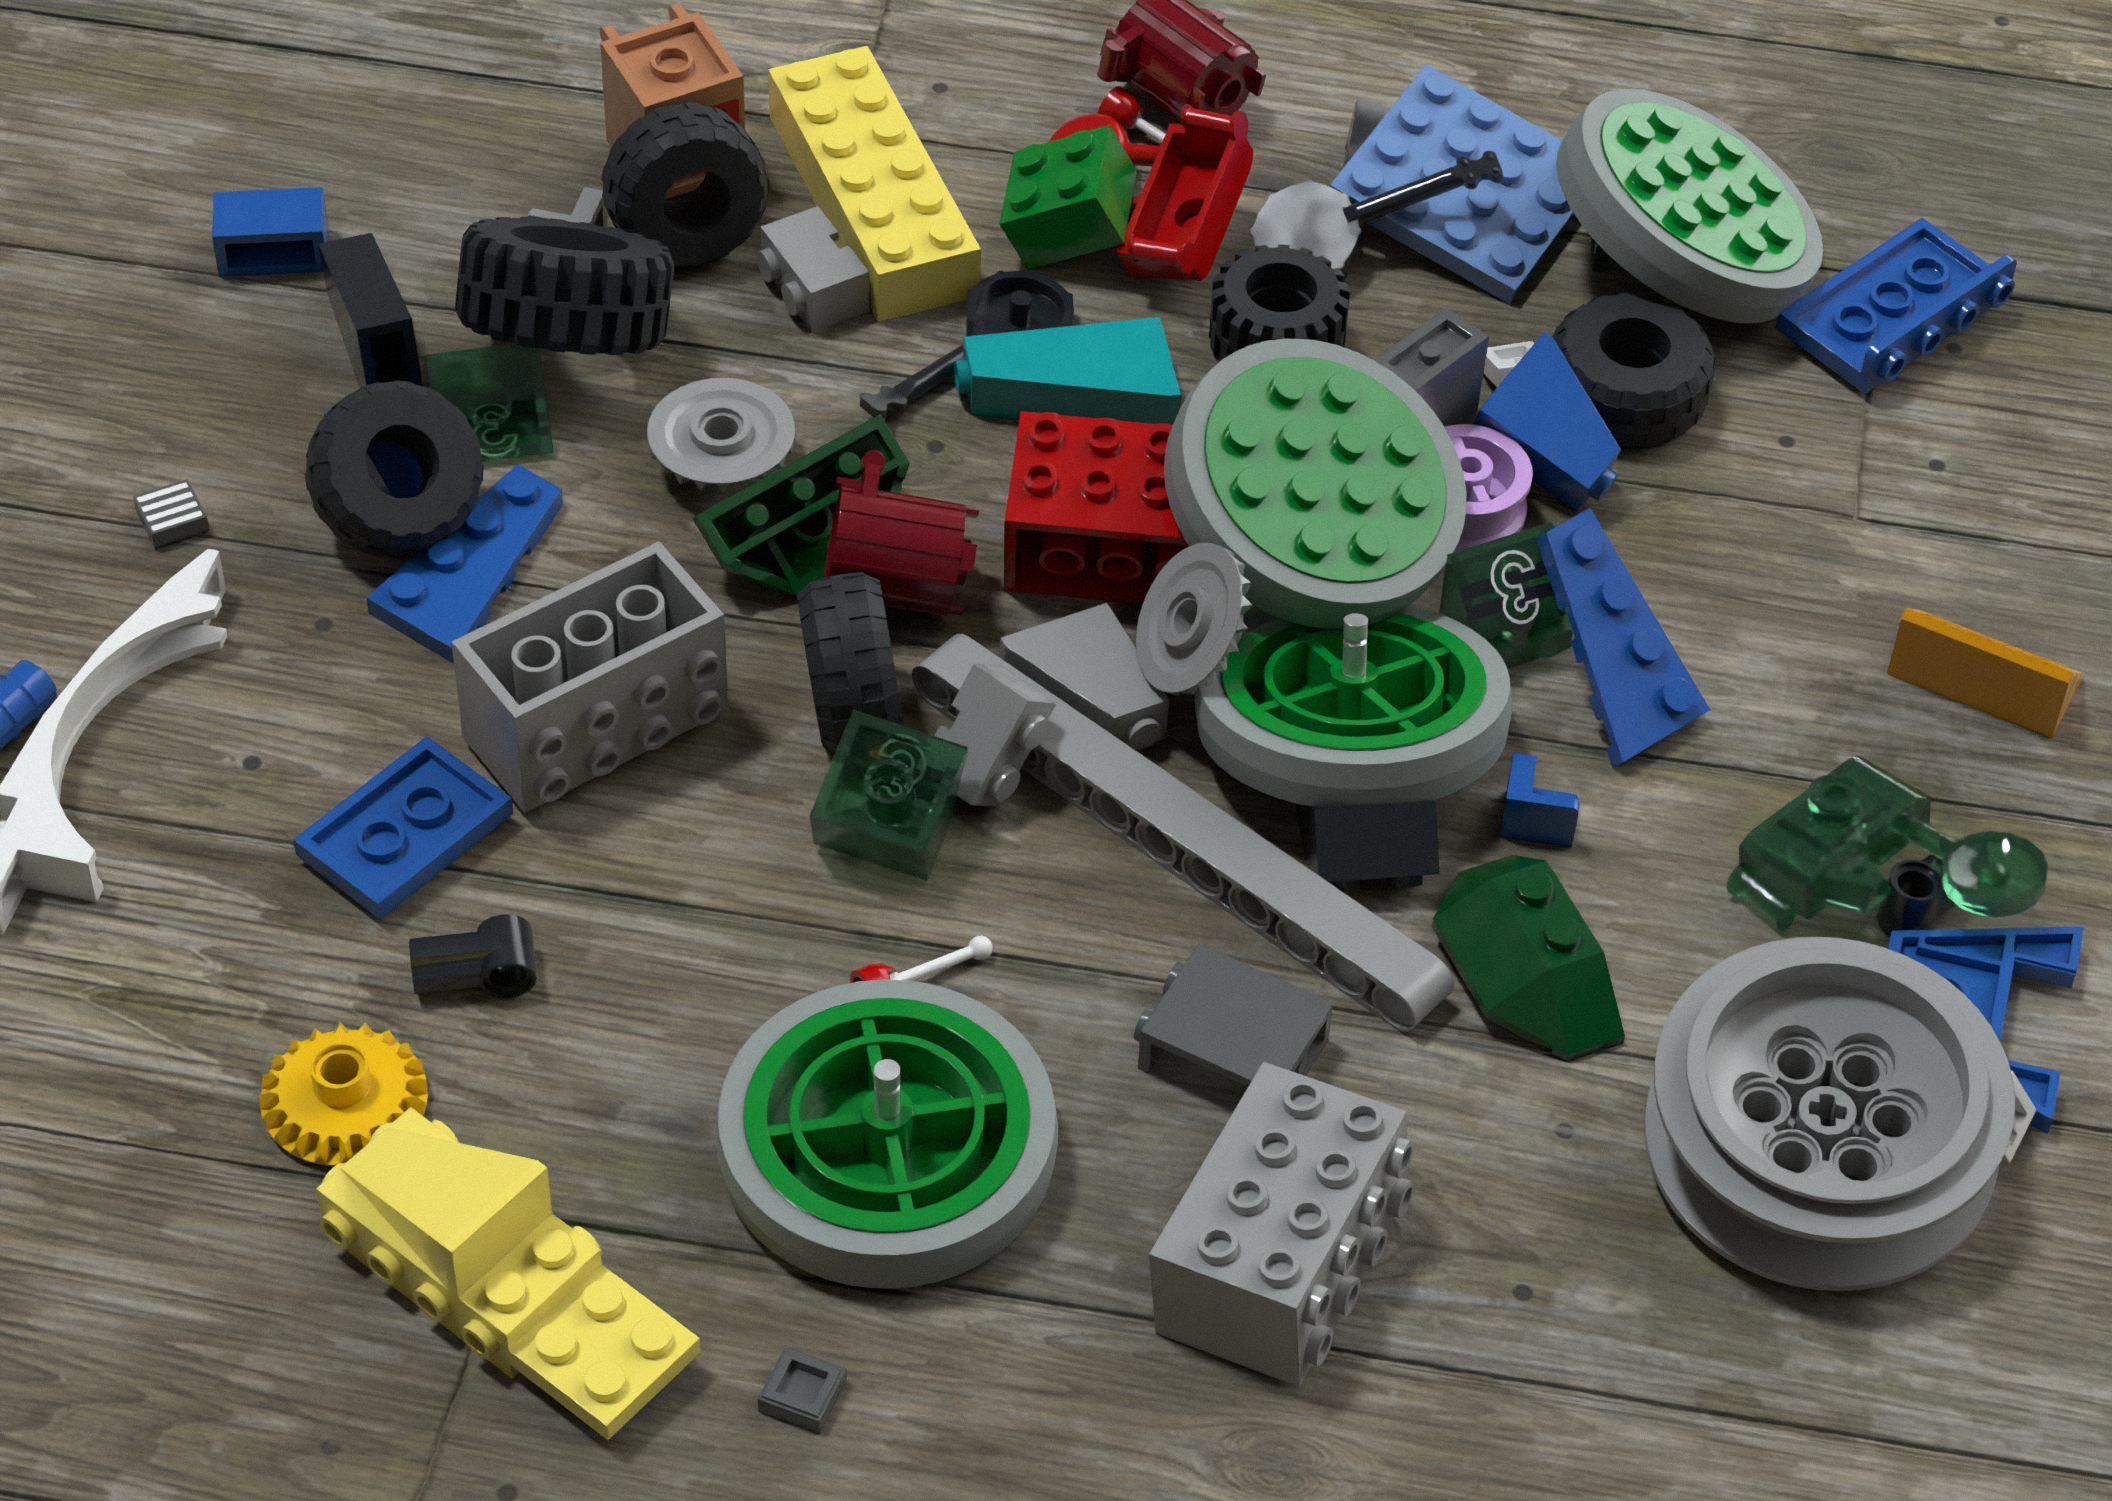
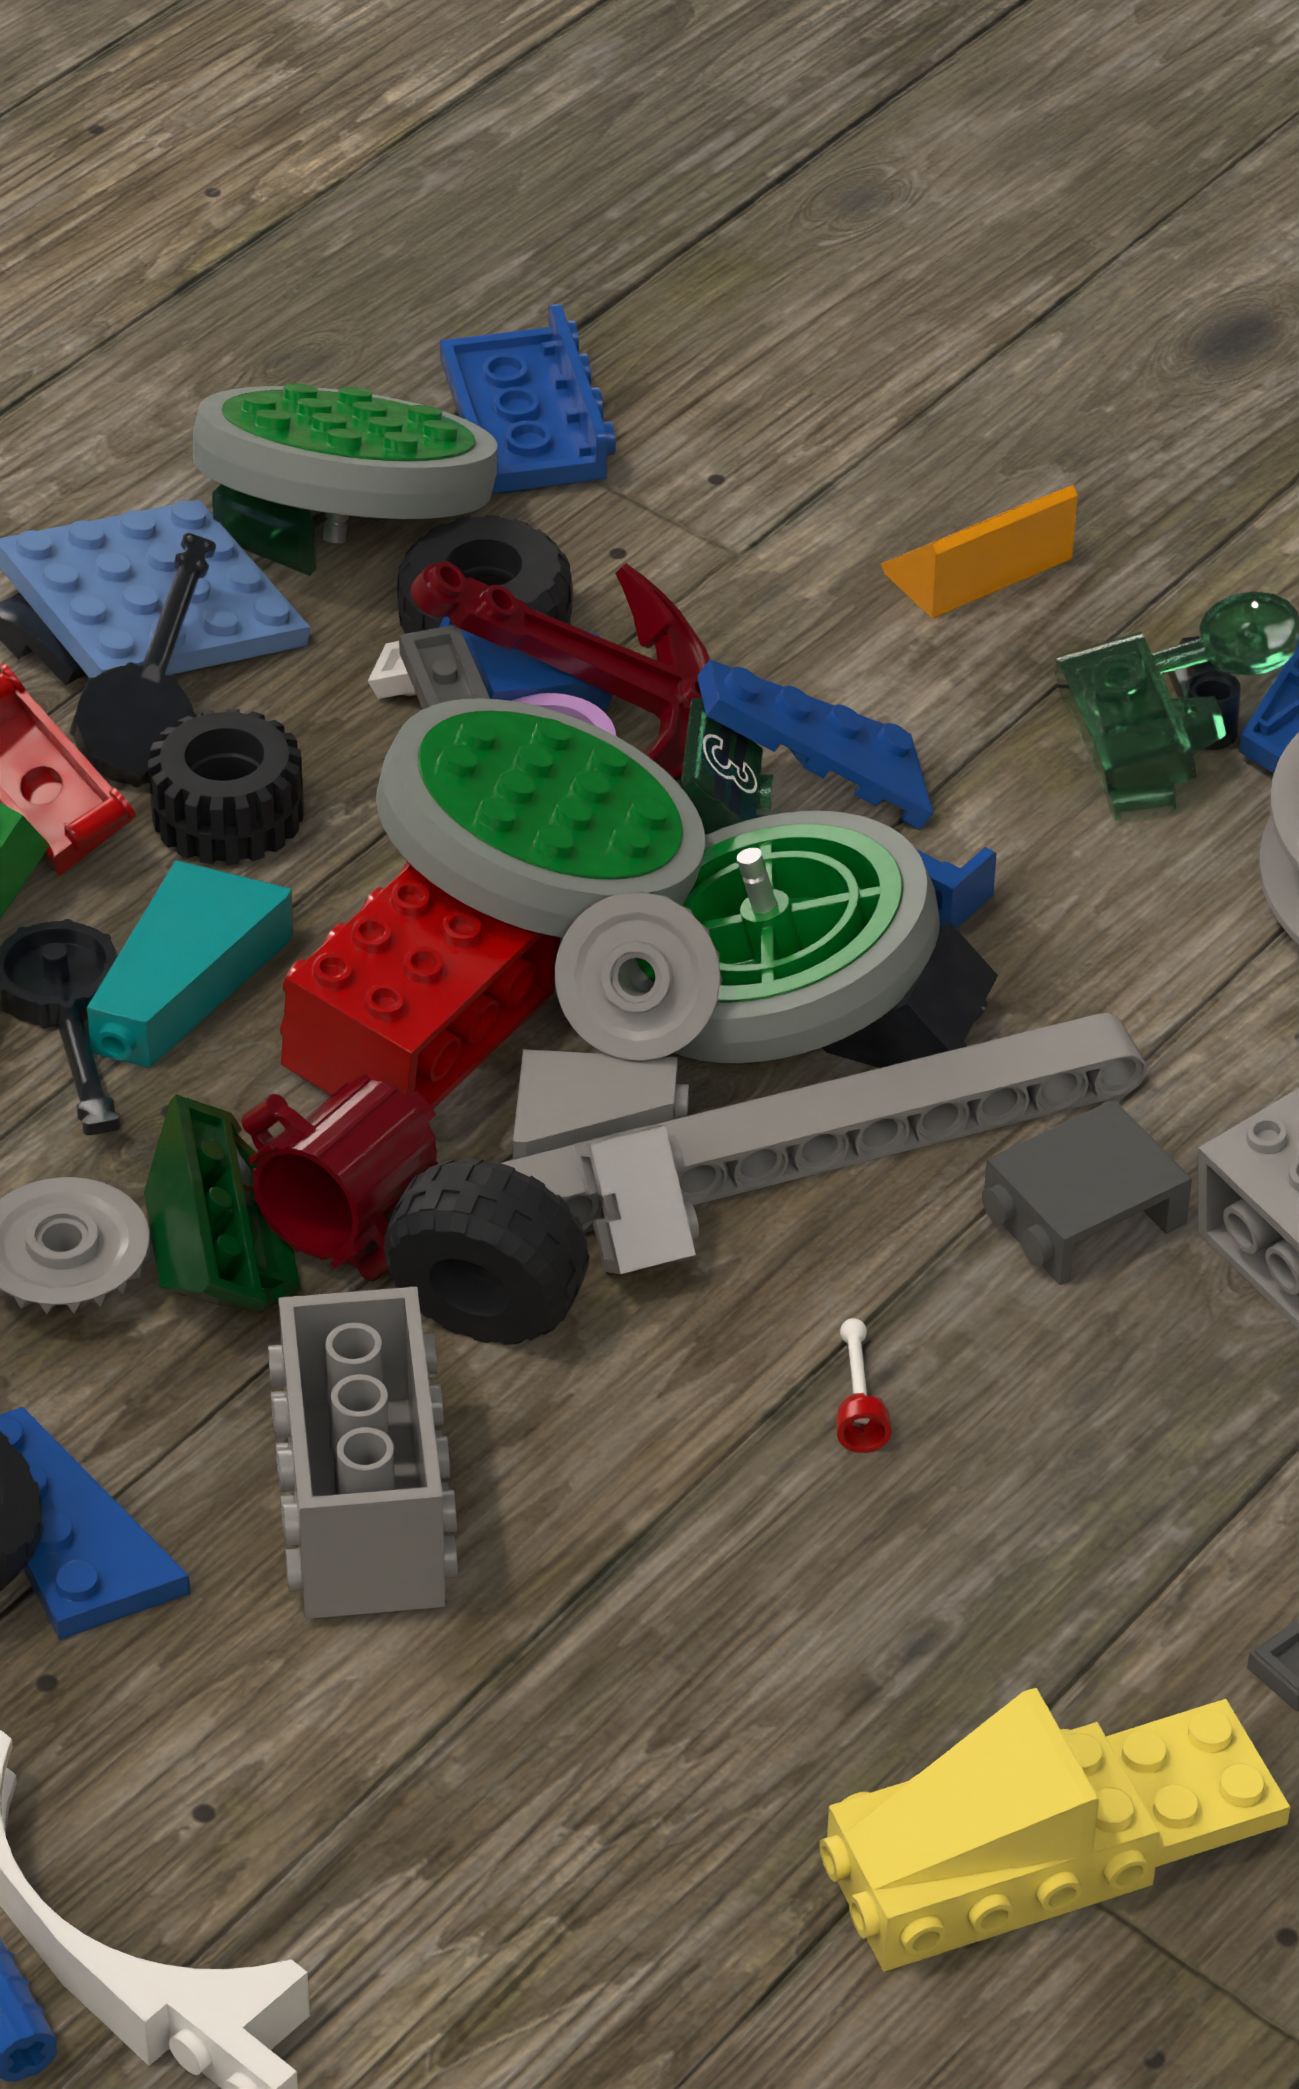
camera: 60 degrees left, 5 degrees down
yellow gear [259,1022,428,1166] -> none
blue plate [293,736,513,919] -> none
black piece [409,914,537,998] -> none
green wheel [715,980,1058,1288] -> none
clear green slope [809,710,968,881] -> none
dark green wedge [1432,855,1625,1062] -> none
none -> dark red piece [410,562,721,781]

